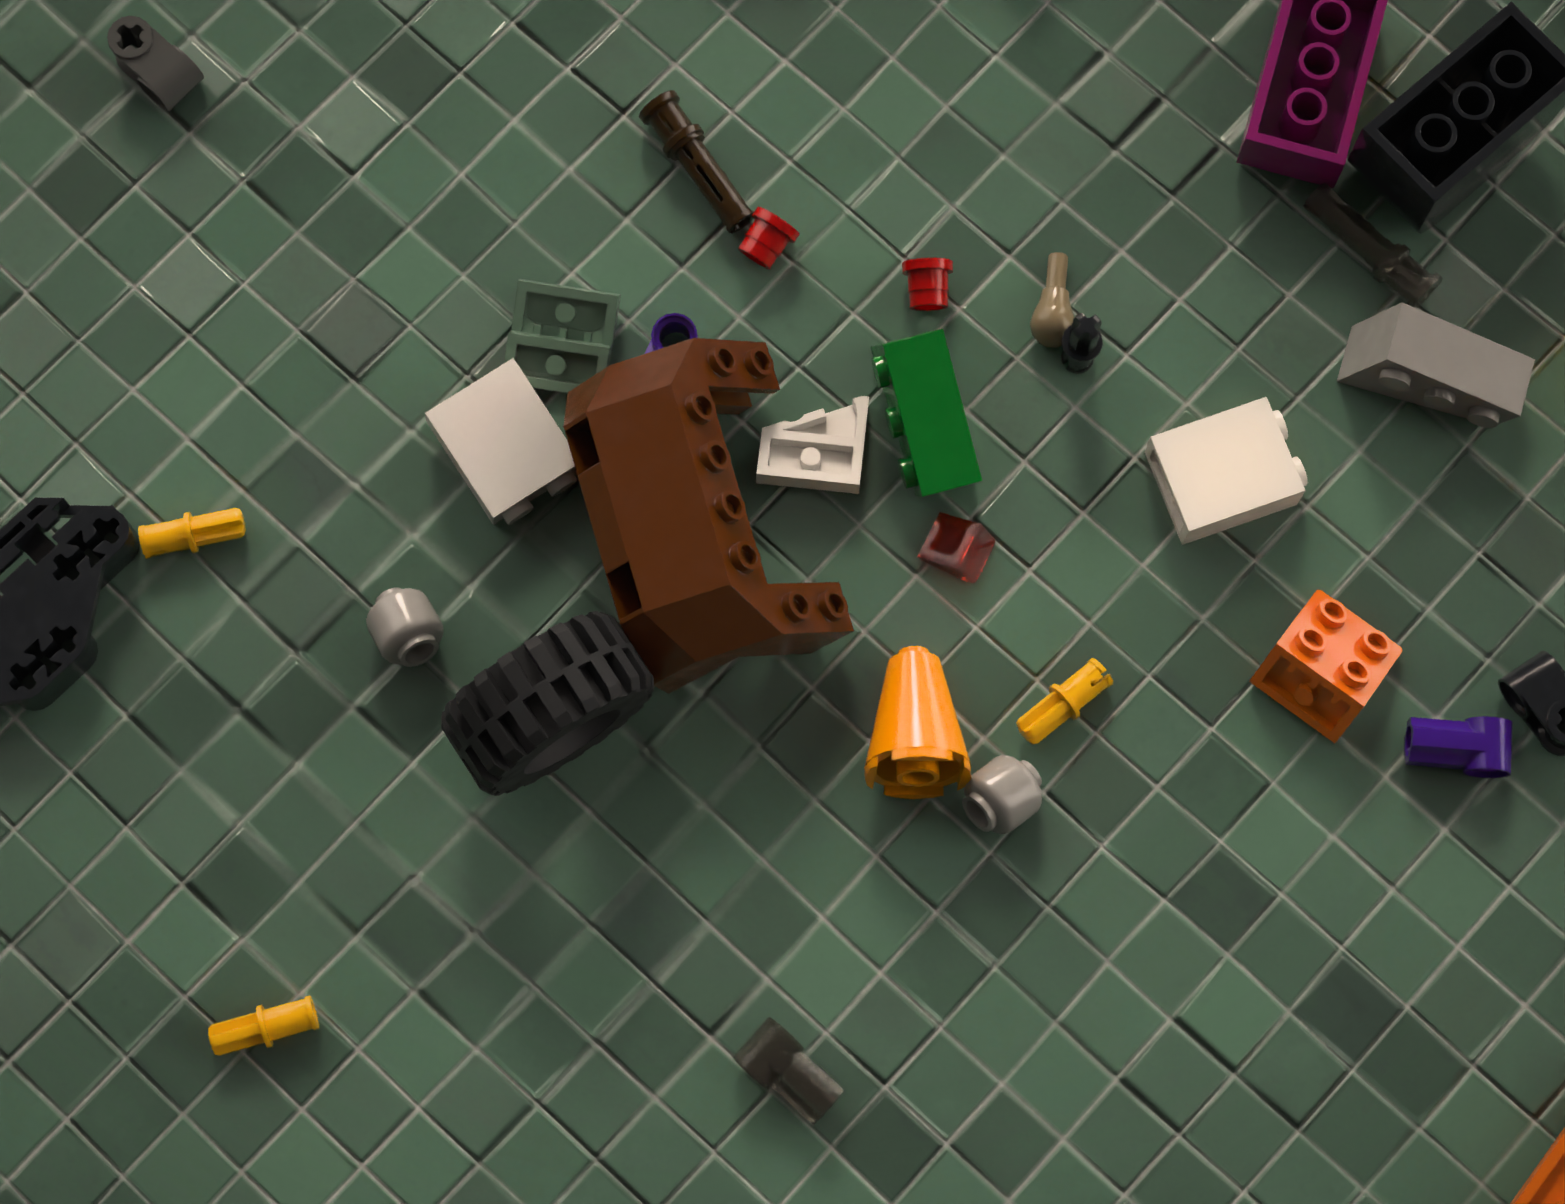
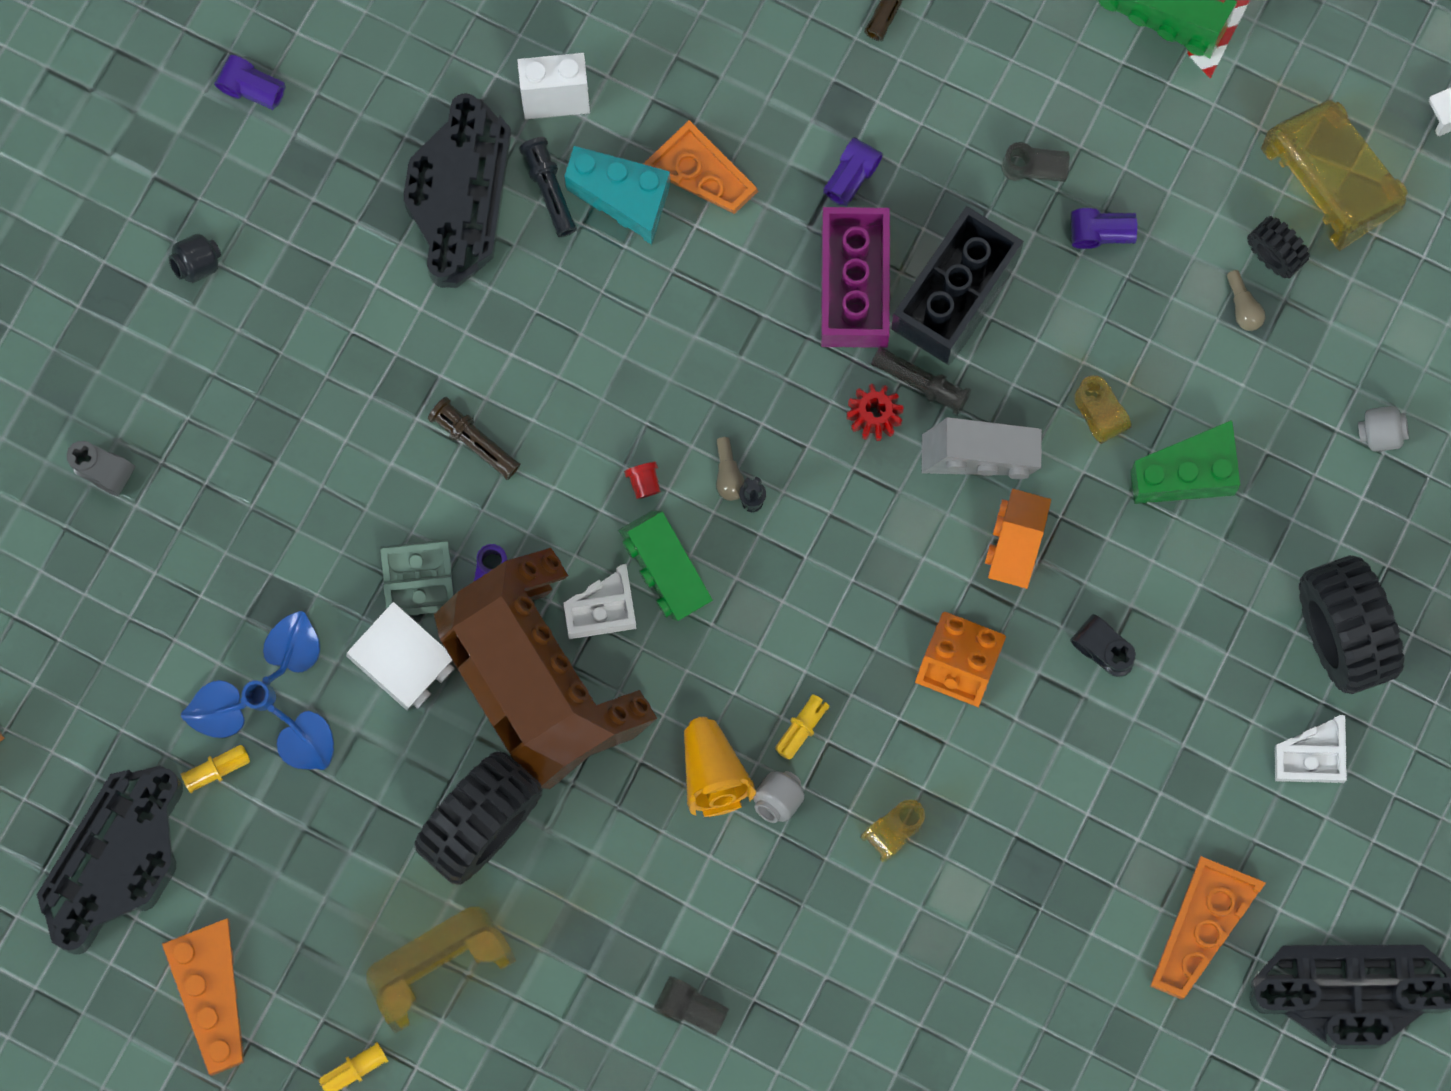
camera: 15 degrees left, 0 degrees up
light grey head [366,588,444,667] -> none
red piece [738,207,800,270] -> none
clear red slope [917,512,995,584] -> none
white brick [1145,397,1308,545] -> none
dark purple piece [1404,716,1513,778] -> none
none -> orange wing [162,918,244,1076]
none -> blue plant [181,611,334,770]
none -> clear yellow windscreen [366,906,516,1033]
none -> red gear [846,383,904,442]
none -> clear yellow piece [860,799,925,863]
none -> orange brick [985,488,1052,589]

